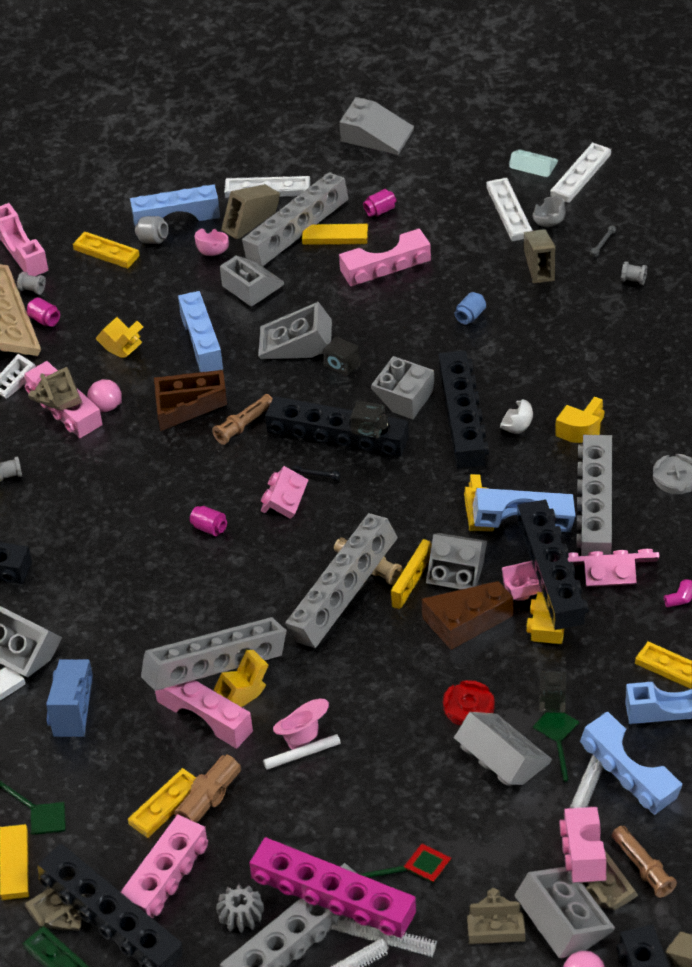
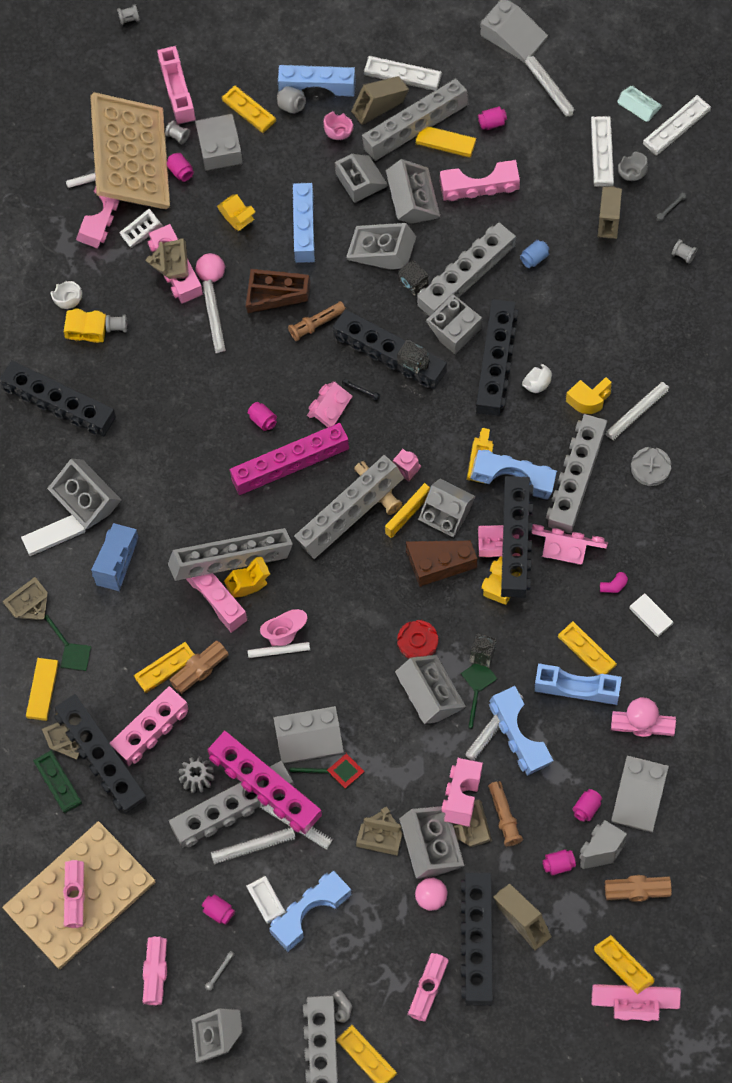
camera: 15 degrees right, 20 degrees up
none -> light grey slope [195,114,243,171]
none -> white axle [202,280,225,353]
none -> dark pink brick [230,423,349,495]
none -> light grey slope [273,706,344,764]
none -> light grey slope [386,159,440,224]
none -> bright pink brick [393,449,421,481]
none -> light grey brick [417,222,516,316]
none -> white axle [525,56,575,116]
none -> white axle [606,382,669,440]

